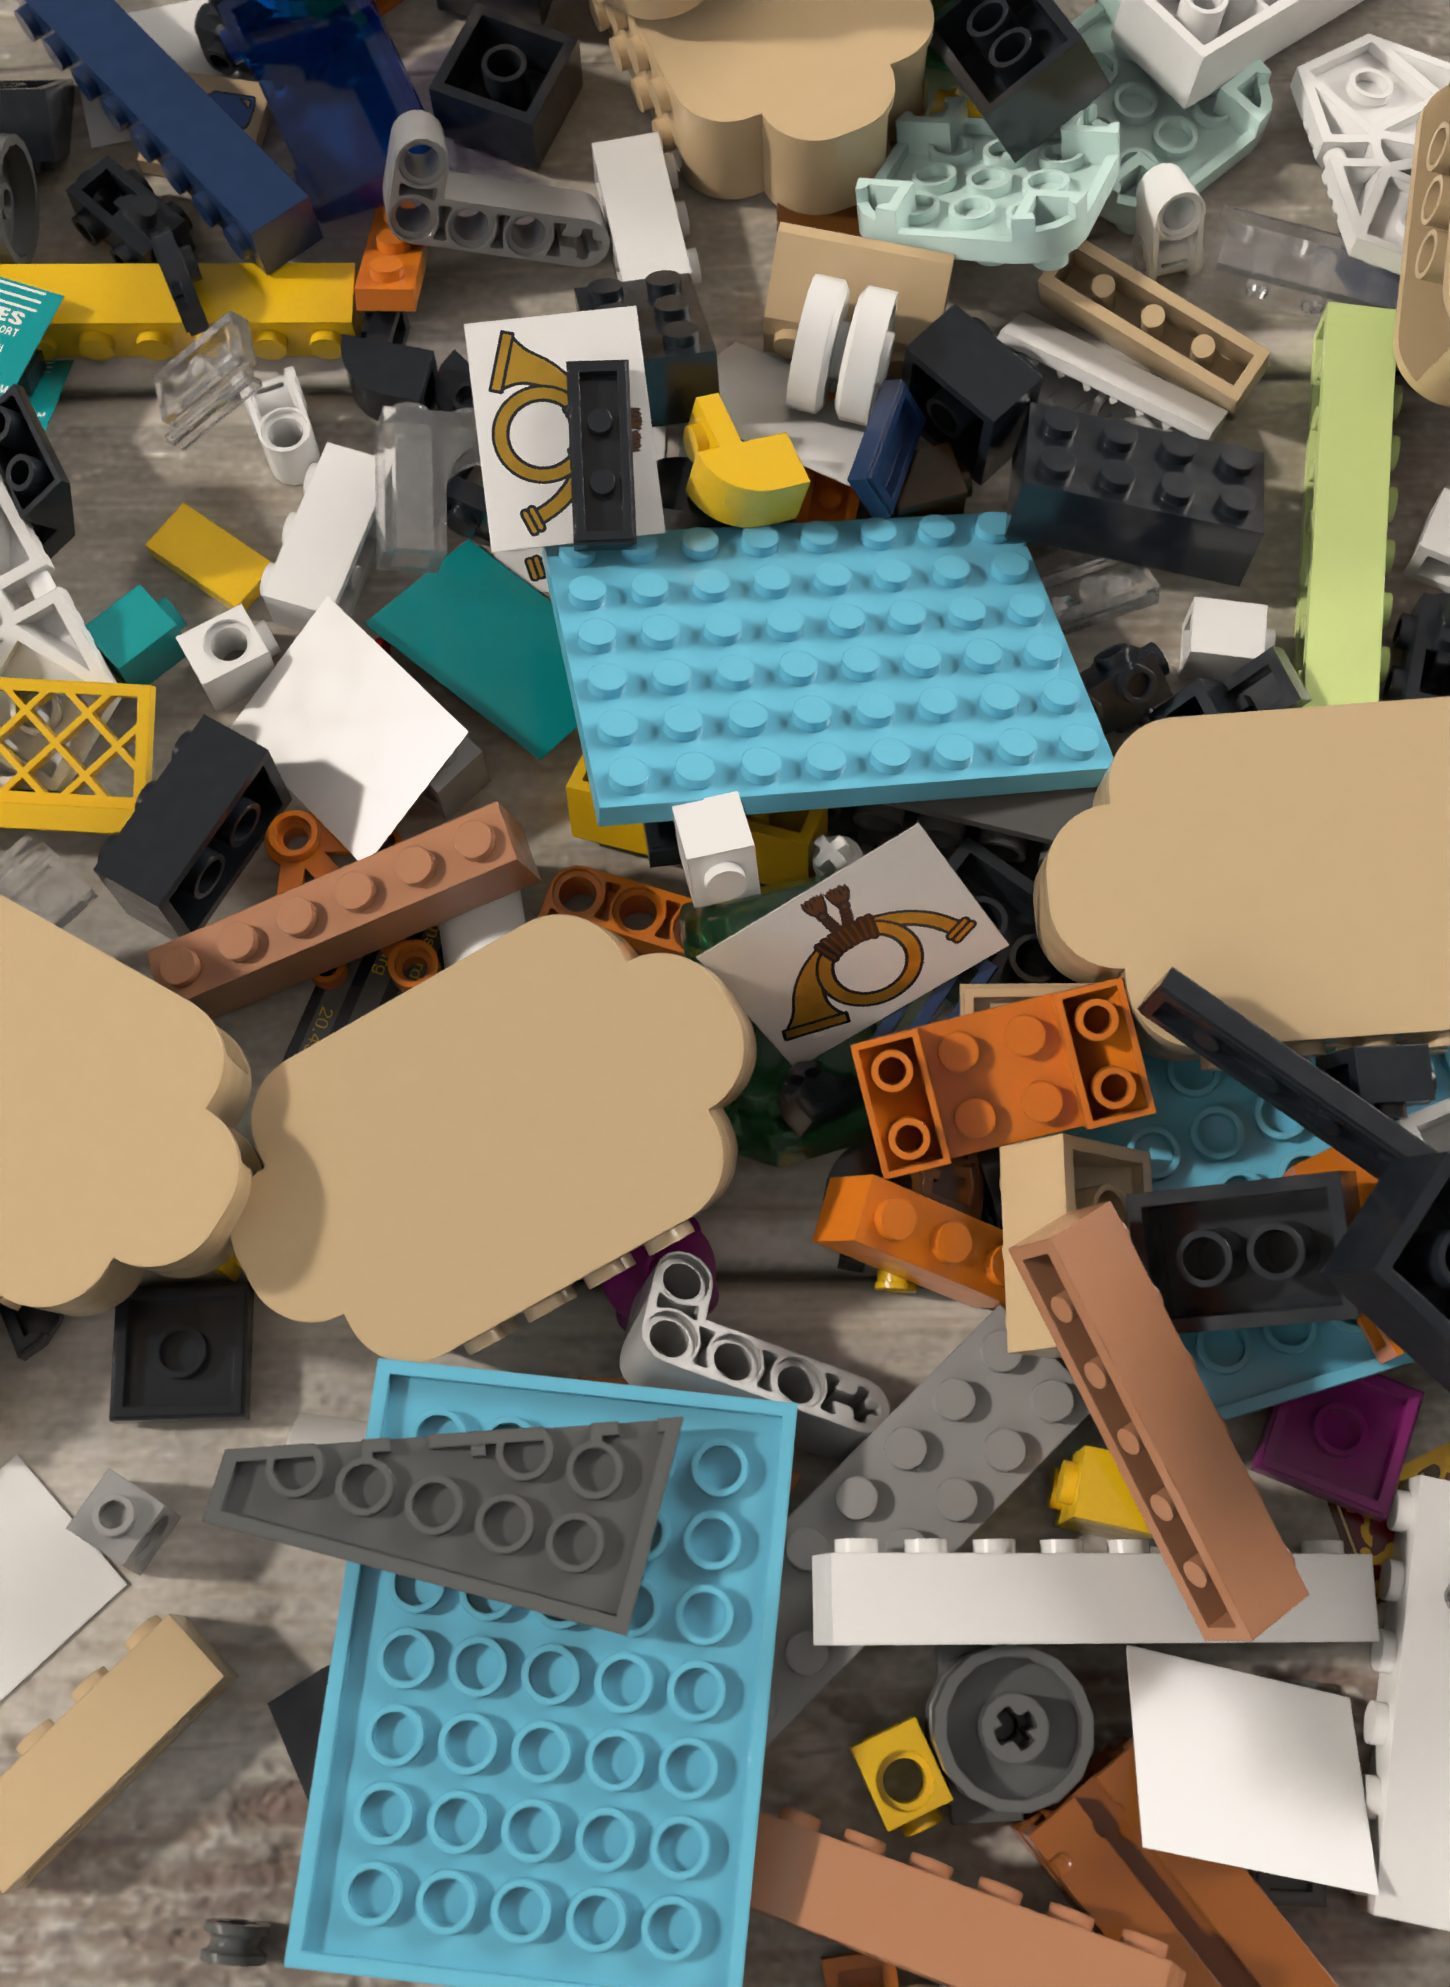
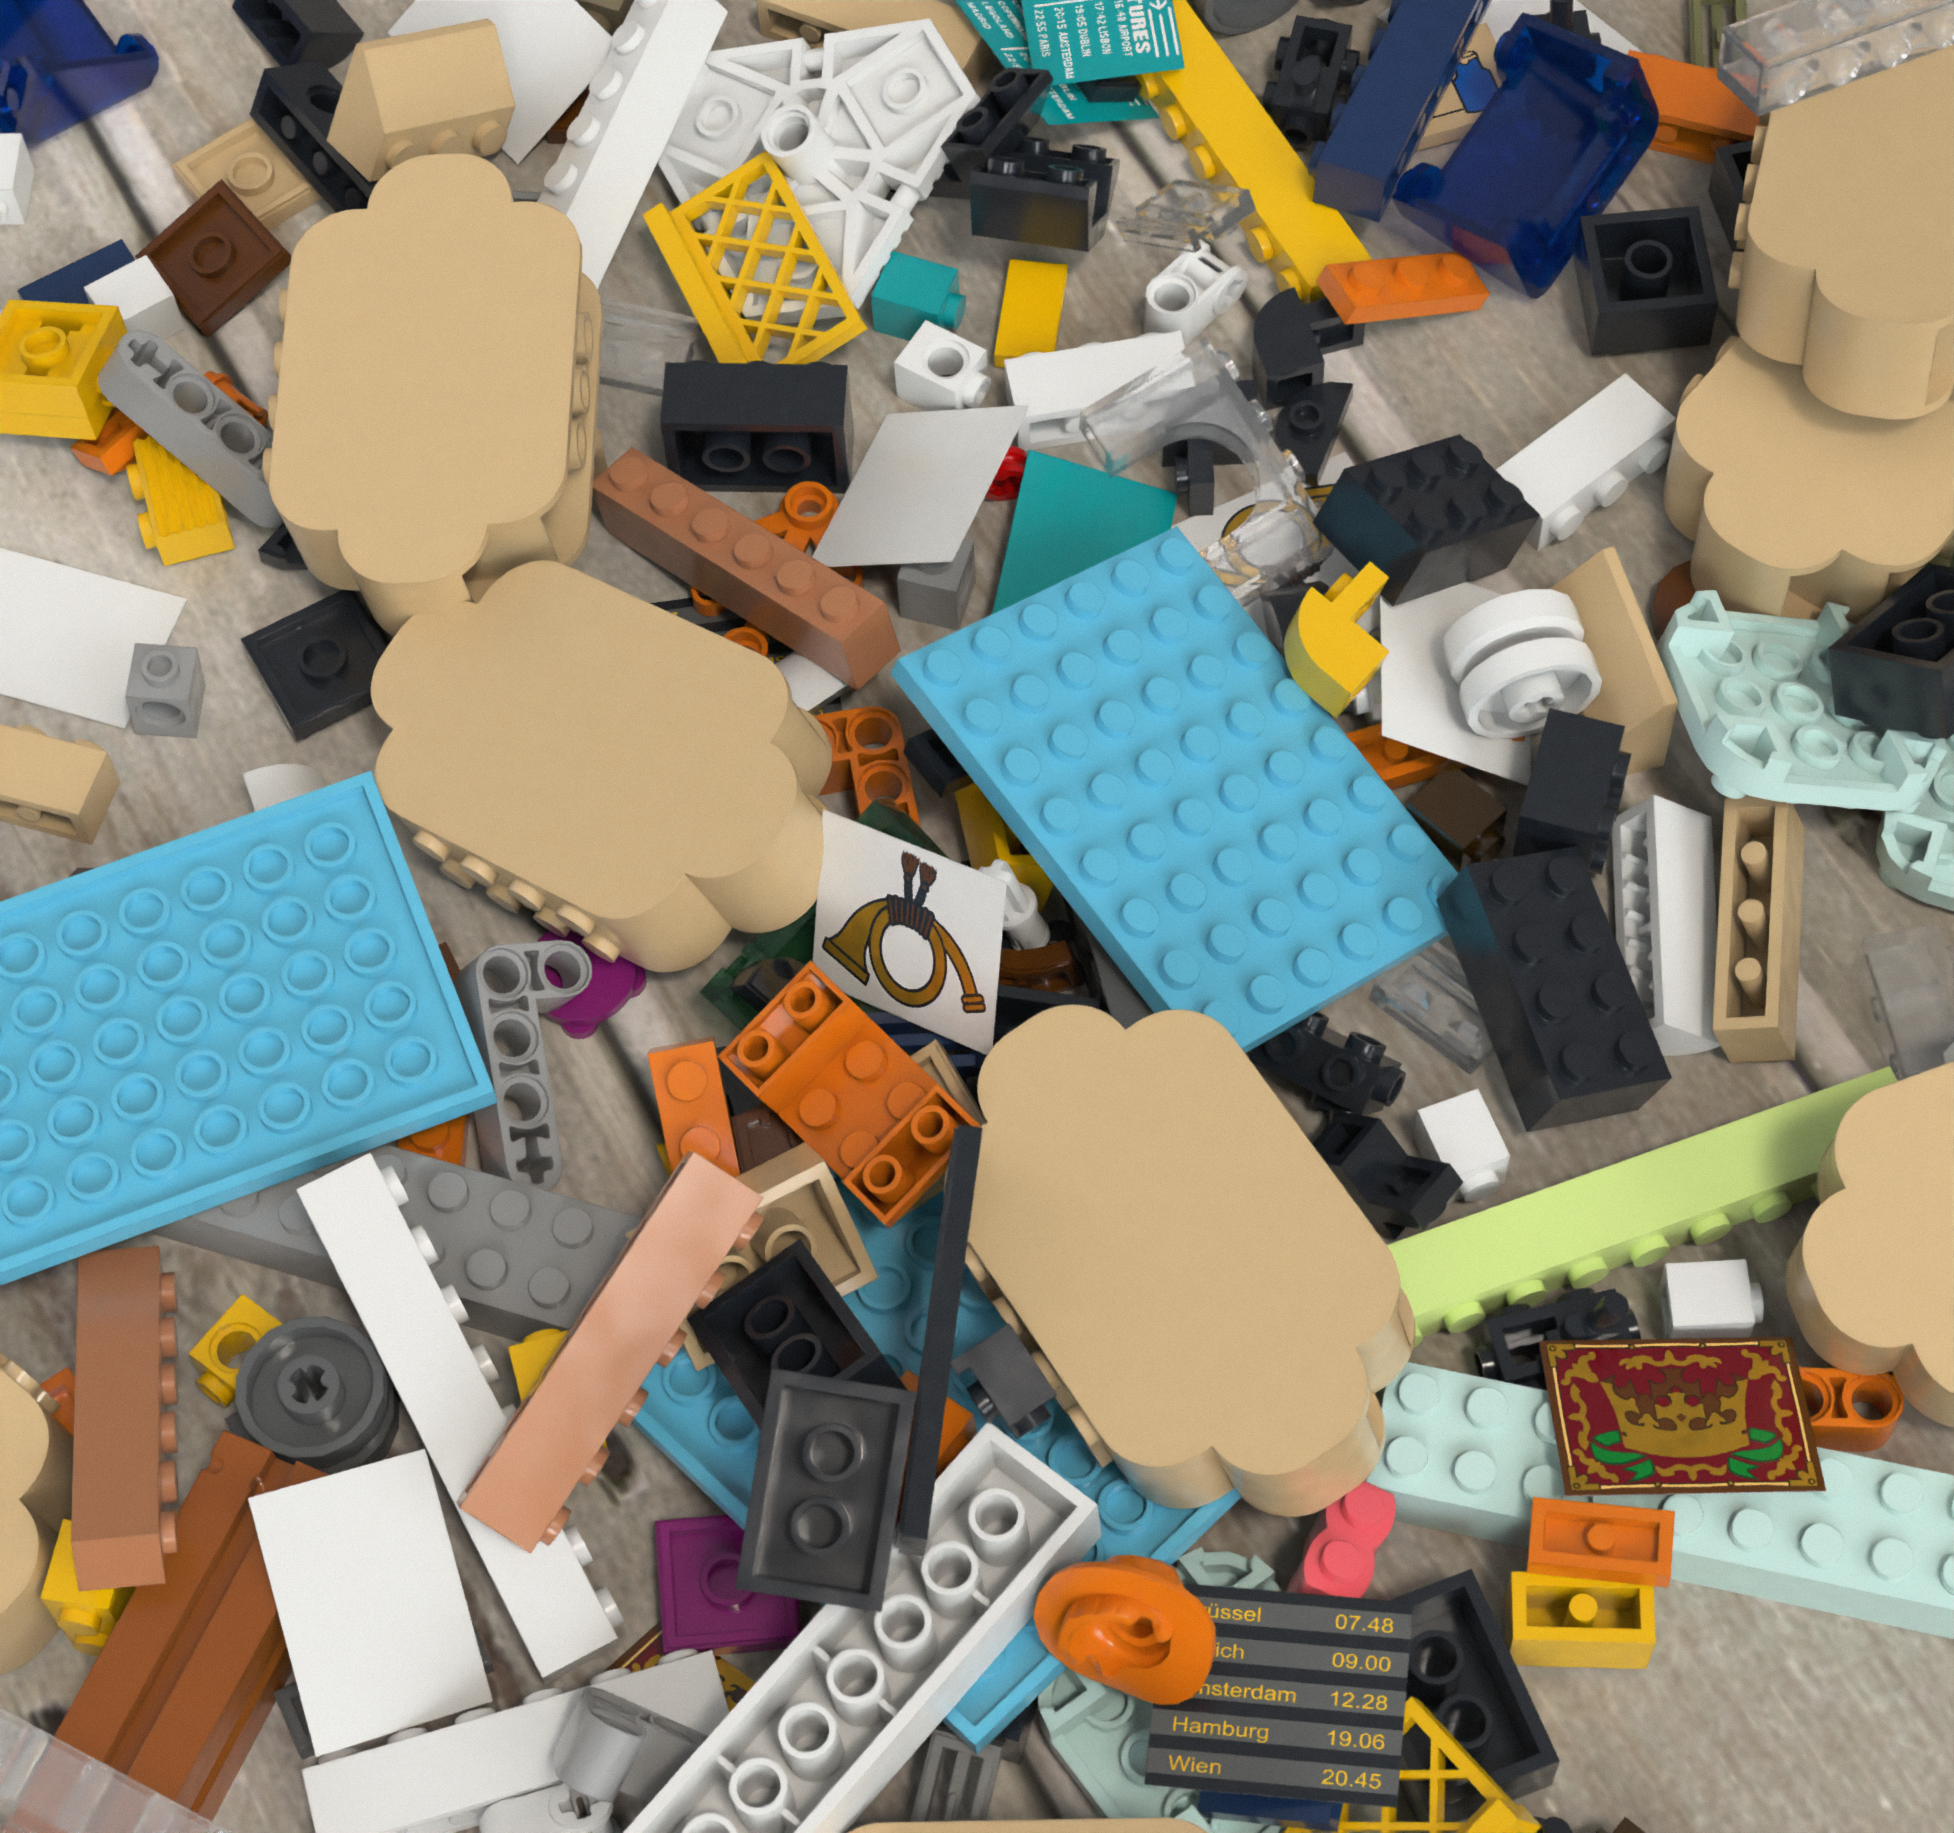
camera: 65 degrees right, 10 degrees down
black plate [148,226,211,337] -> none
dark grey wing [202,1417,684,1636] -> none
light grey beam [383,110,610,267] -> none
white sticker [464,306,666,553] -> none
black tile [566,360,637,551] -> none
white brick [672,791,761,908] -> none
dark blue tile [847,379,926,517] -> none
white piece [1131,163,1206,281] -> none
none -> black slope [969,136,1120,252]

